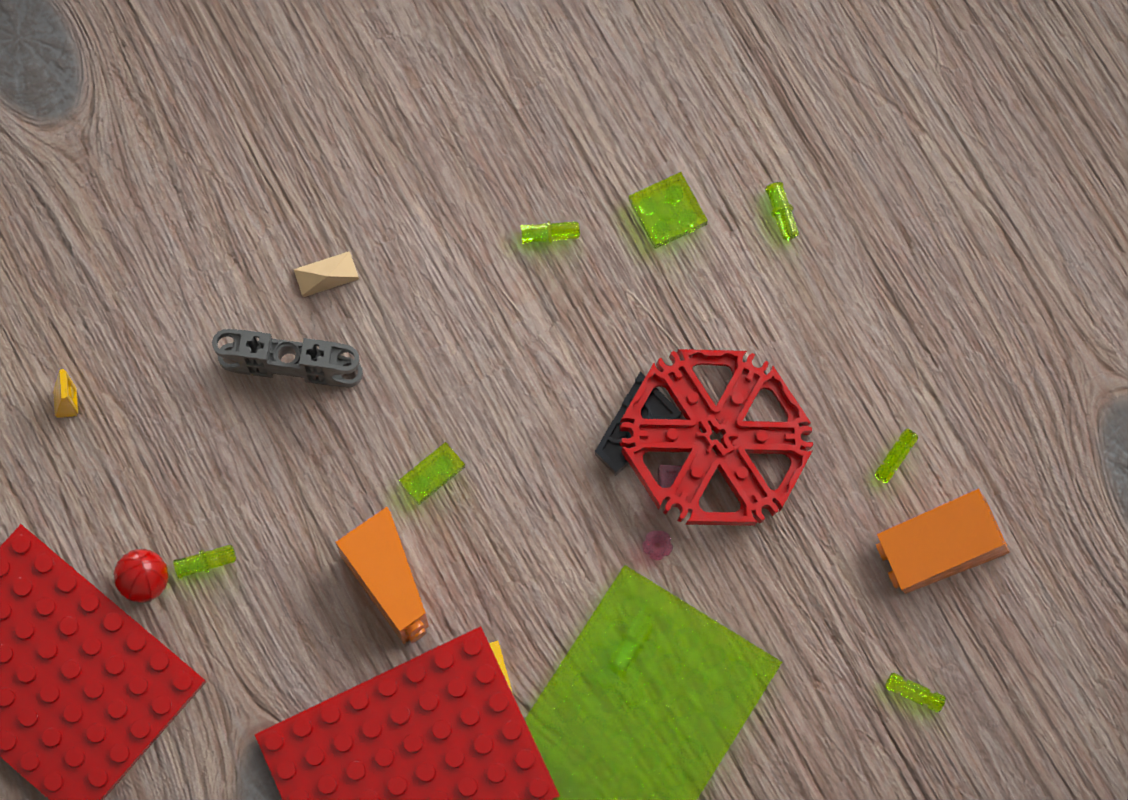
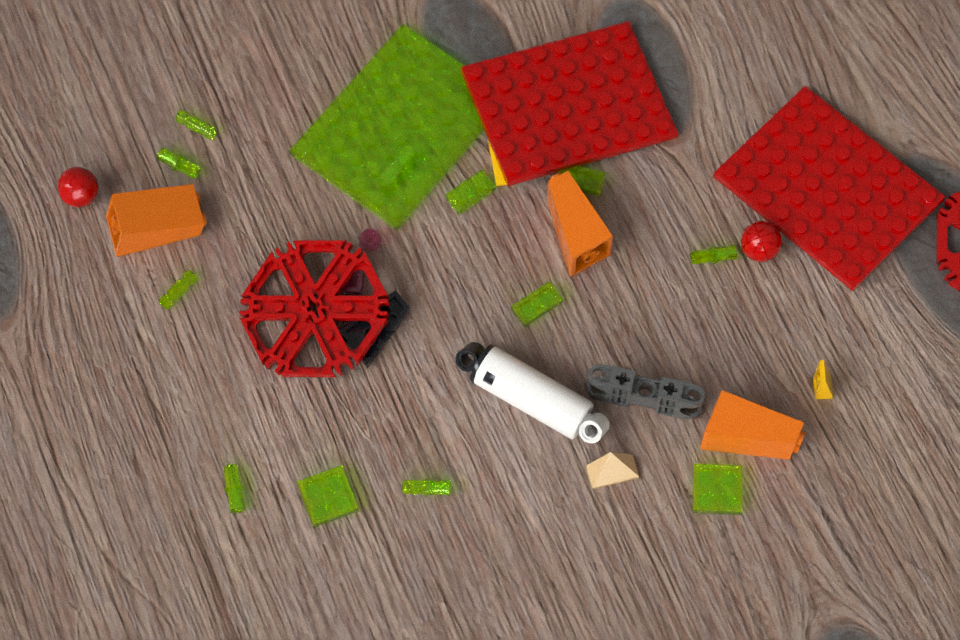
camera: 175 degrees left, 5 degrees down
none -> red piece [57,167,98,208]
none -> clear neon green axle [156,147,201,178]
none -> clear neon green plate [445,170,496,215]
none -> white piece [455,342,610,443]
none -> clear neon green plate [558,166,606,196]
none -> clear neon green plate [692,463,742,515]
none -> orange slope [700,390,806,460]

